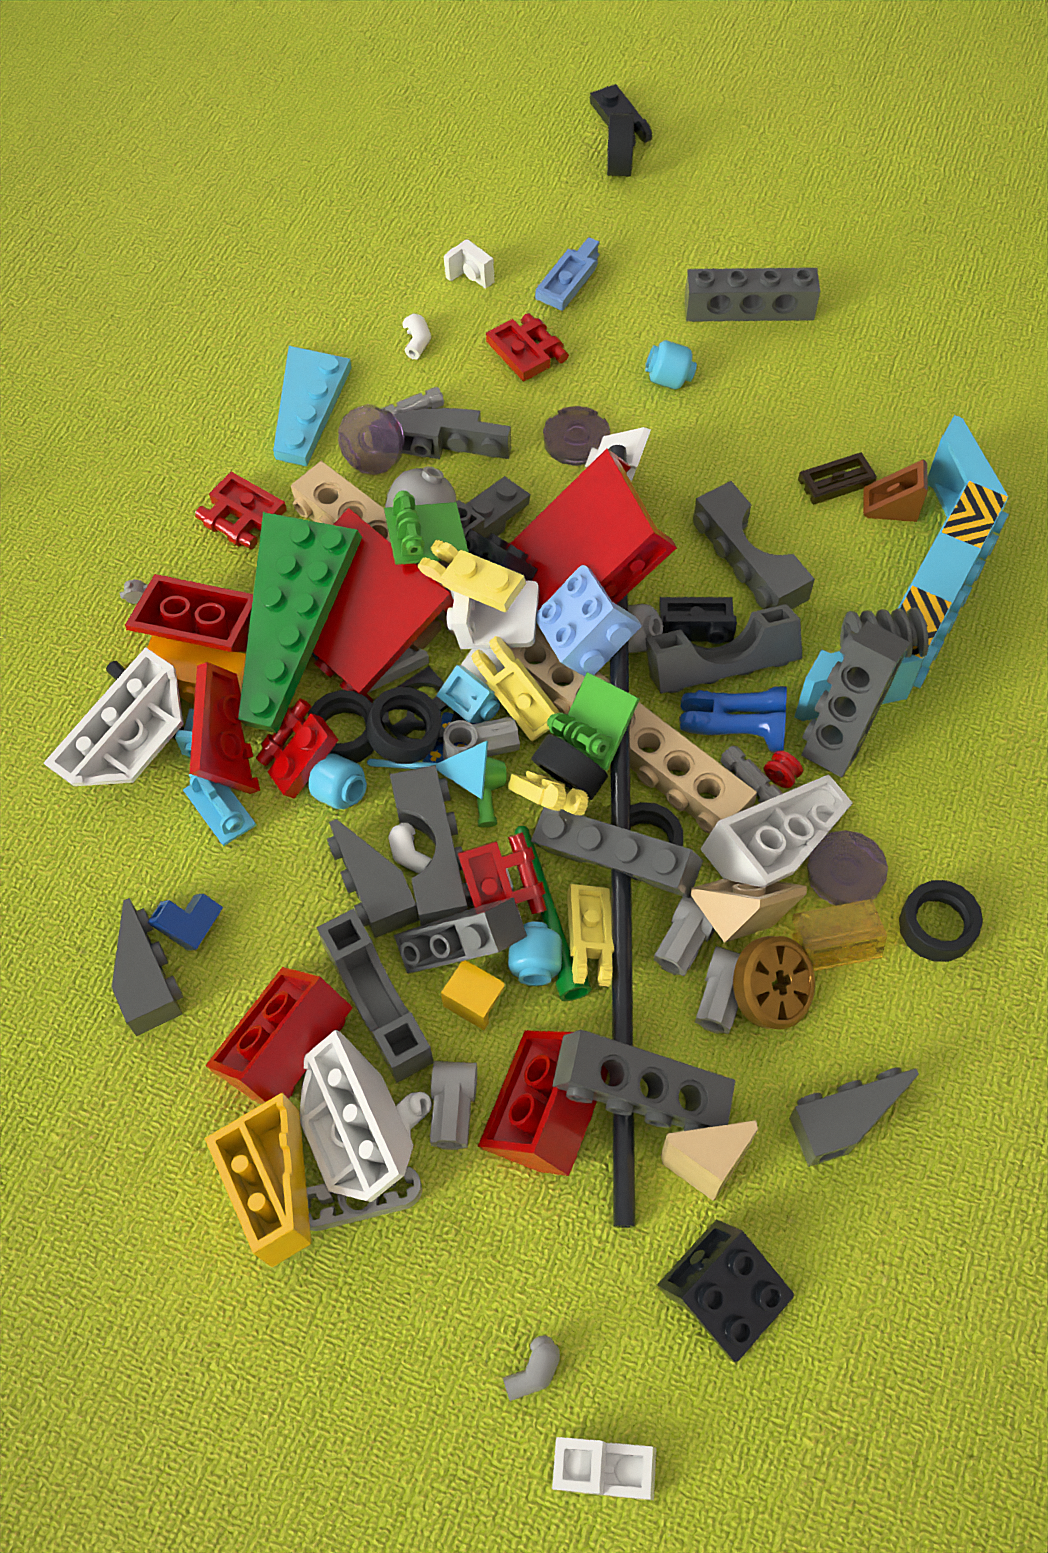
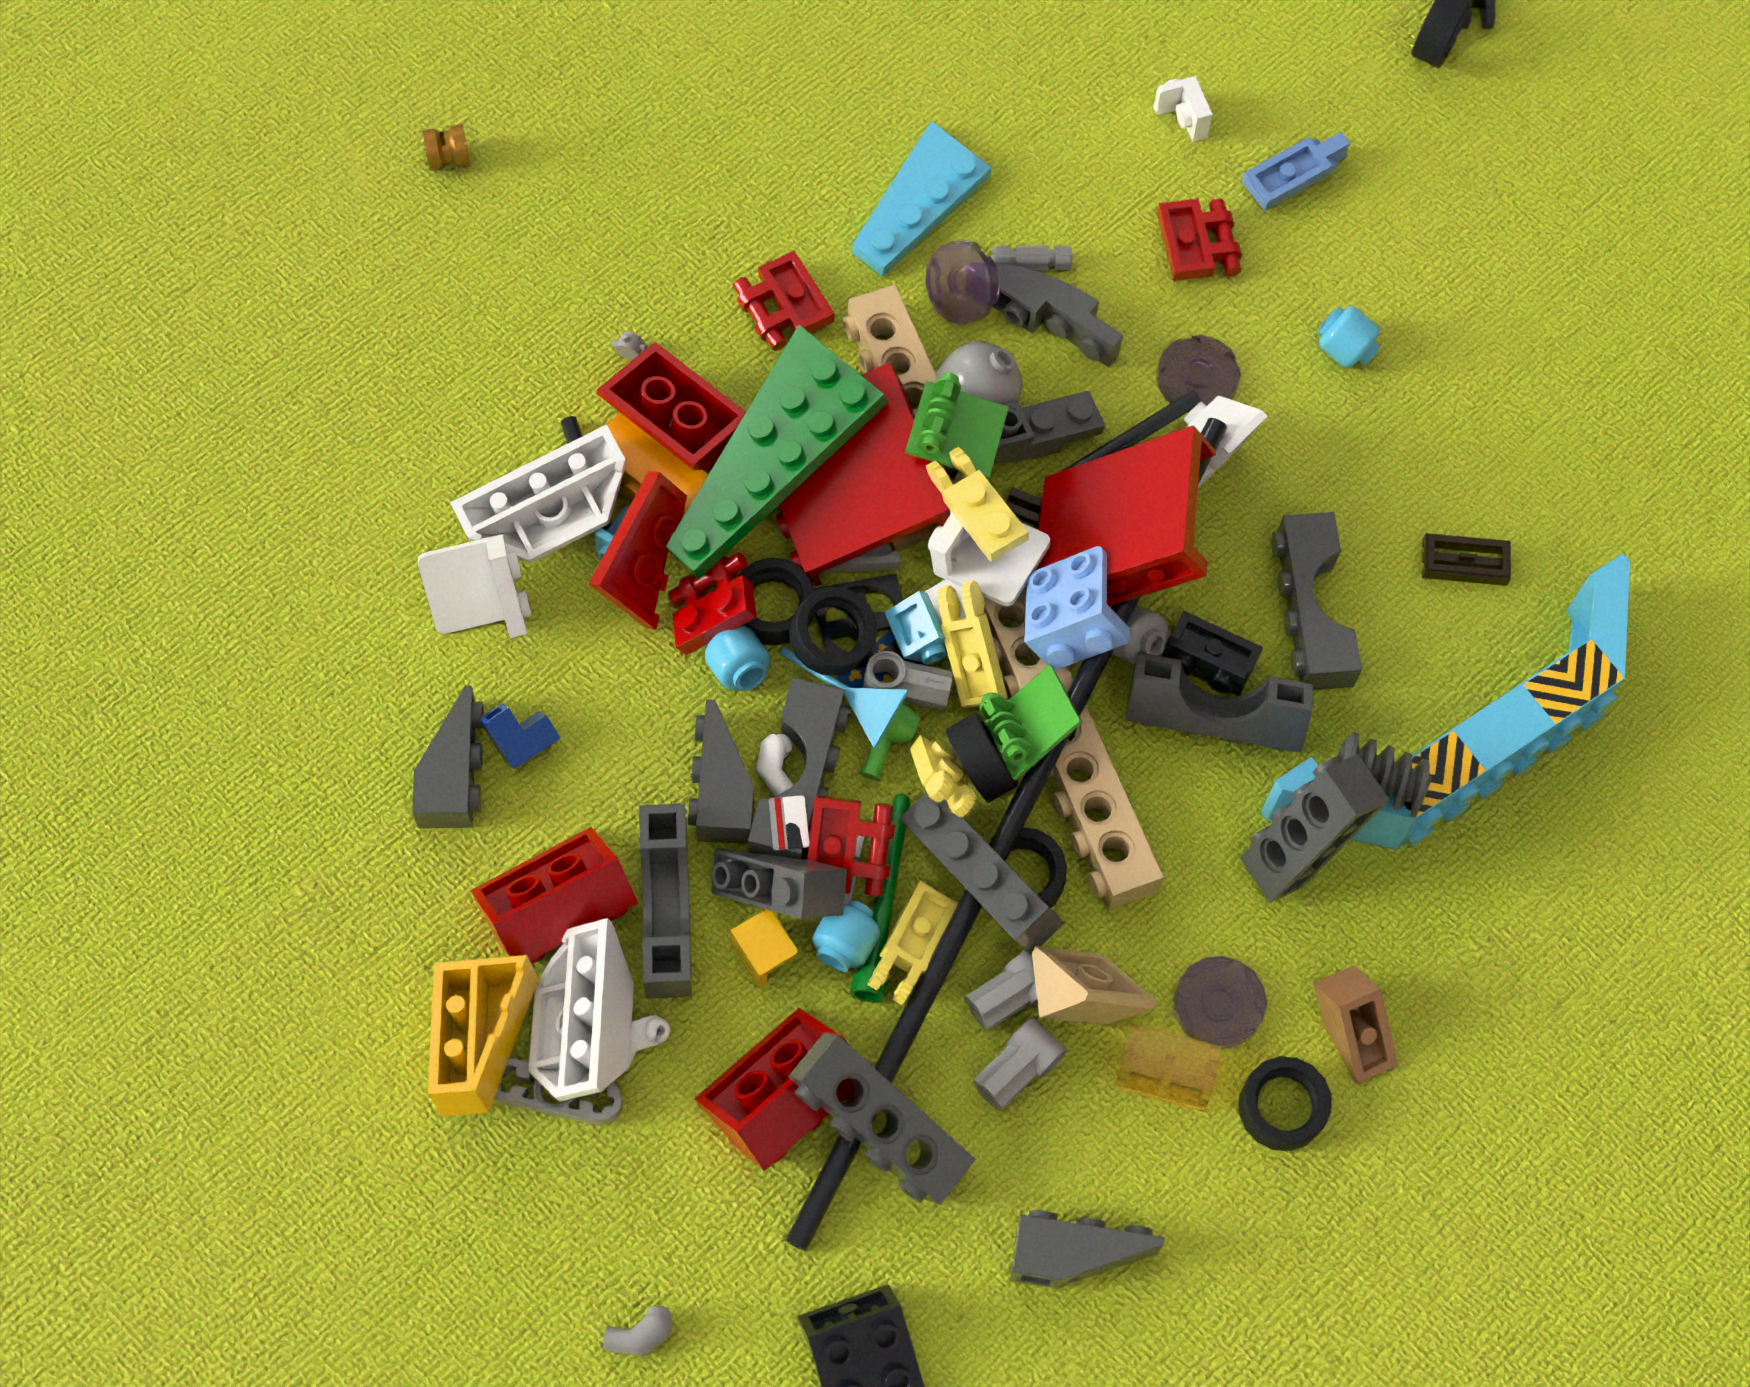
camera: 20 degrees right, 5 degrees up
medium azure hinge [183,774,256,846] -> none
white arm [403,313,431,359] -> none
light grey piece [430,1061,477,1150] -> none
black bracket [465,529,538,581] -> none
tan slope [661,1120,758,1201] -> none
blue piece [679,686,787,753] -> none
dark grey brick [684,268,820,322] -> none
white wedge [701,774,853,888] -> none
light grey axle [721,746,783,803] -> none
pearl gold wheel [733,936,815,1029] -> none
red bush [763,751,803,788] -> none
dark orange slope [863,459,928,522] -> none
none -> white bracket [418,534,532,638]
none -> sticker [769,795,809,850]
none -> black bar [1062,390,1201,471]
none -> medium nougat slope [1313,965,1398,1083]

